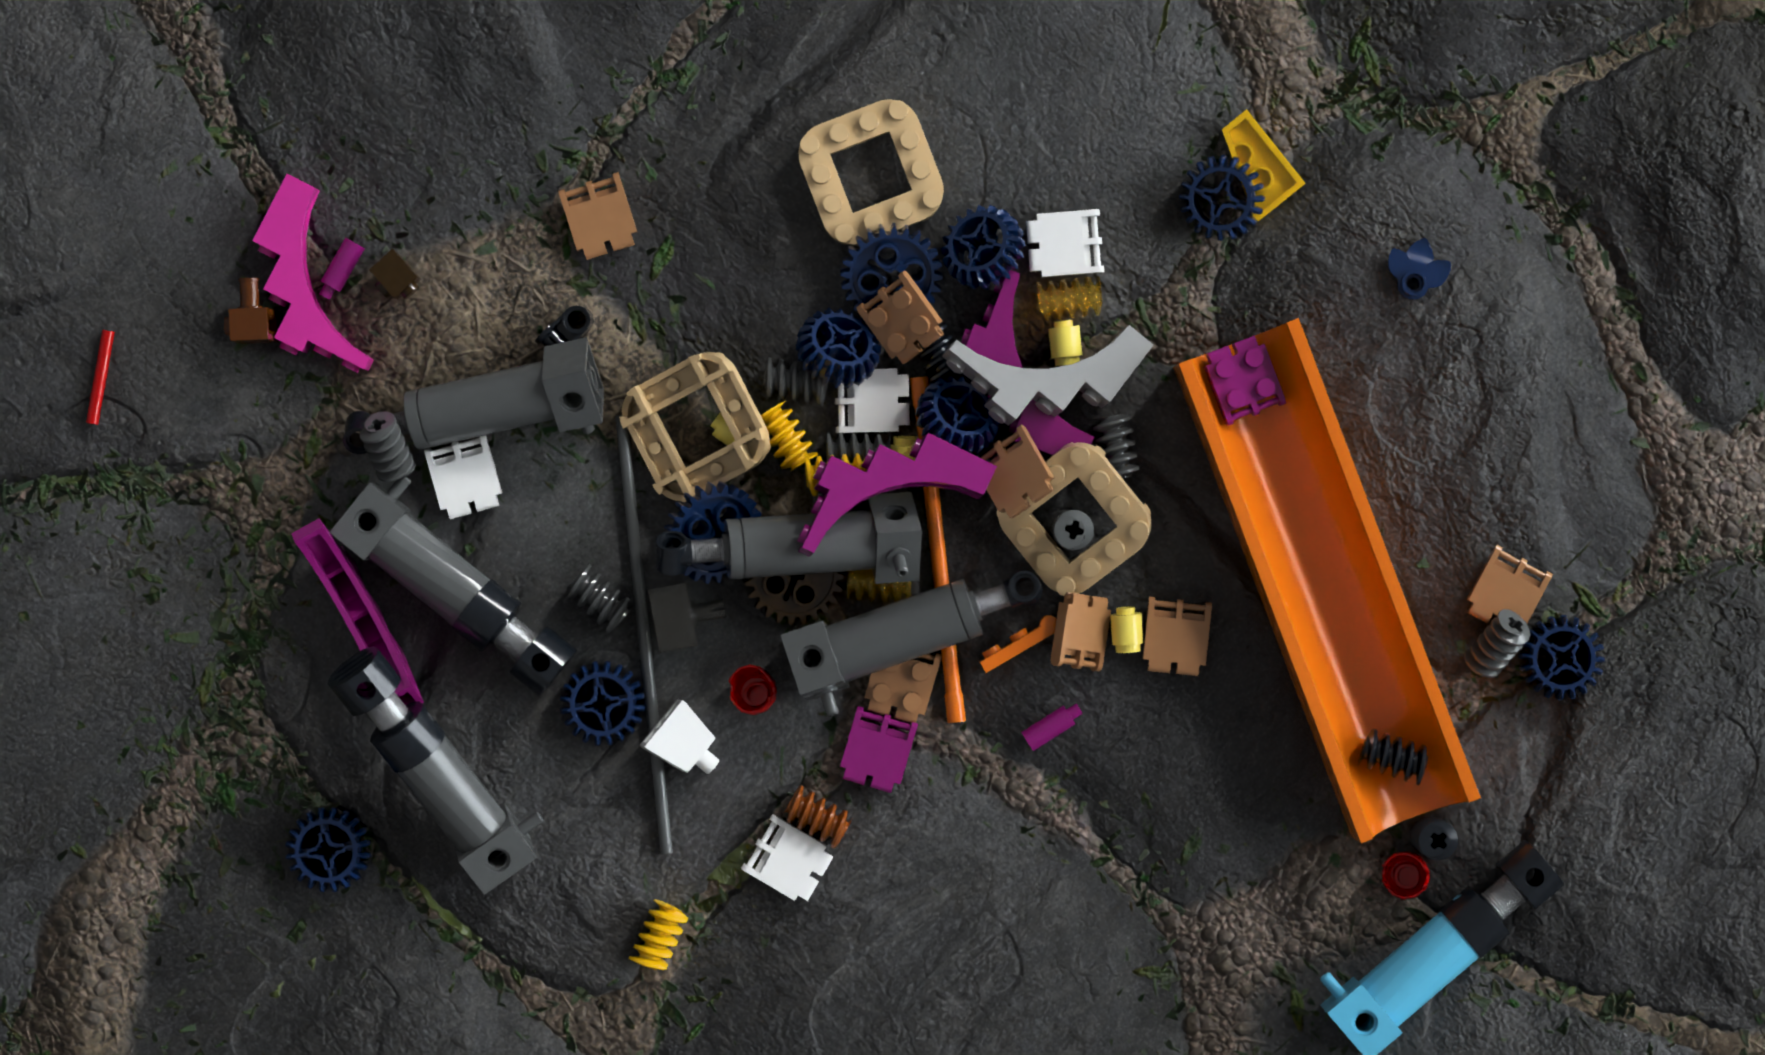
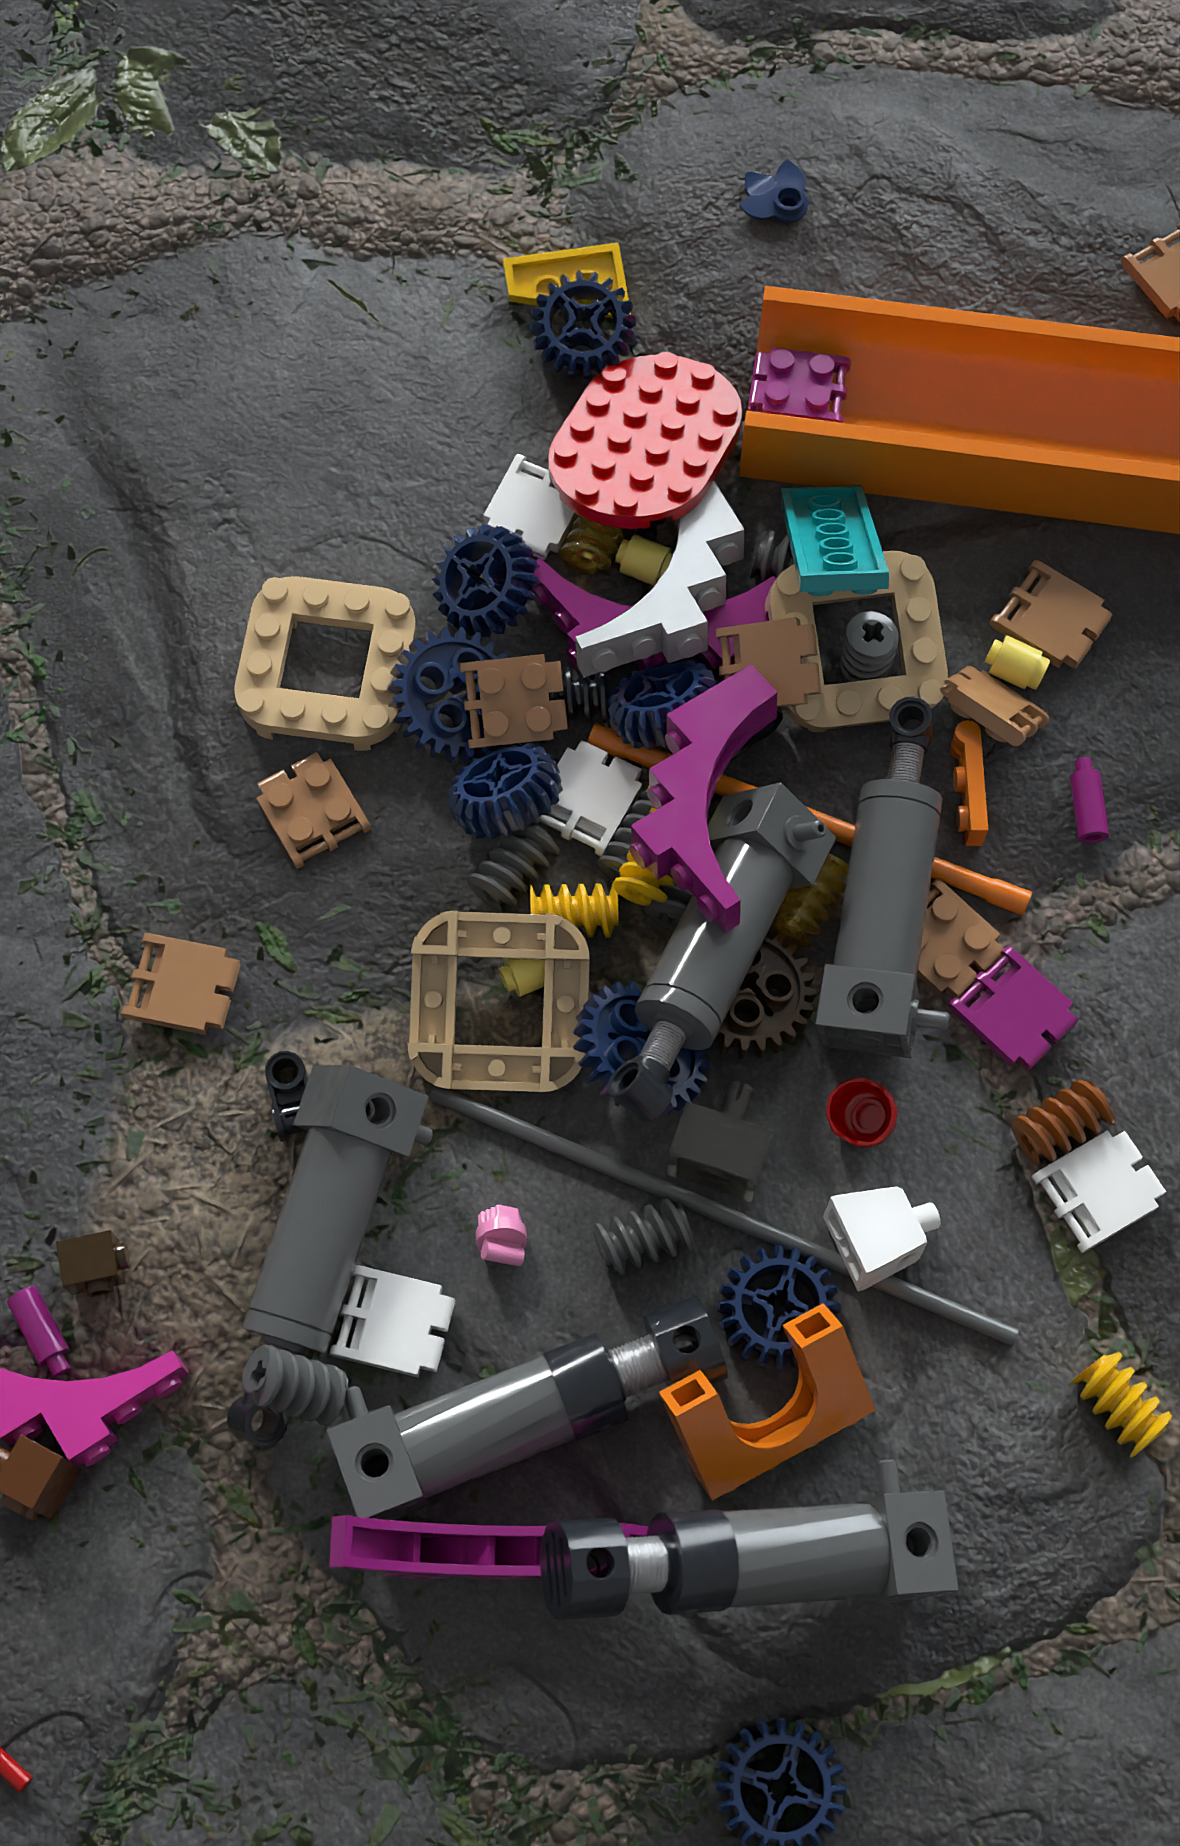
camera: 60 degrees left, 20 degrees down
none -> medium nougat plate [256,752,372,869]
none -> bright pink piece [476,1205,527,1266]
none -> plate [548,352,742,529]
none -> orange arch [659,1303,876,1501]
none -> teal plate [781,485,889,597]

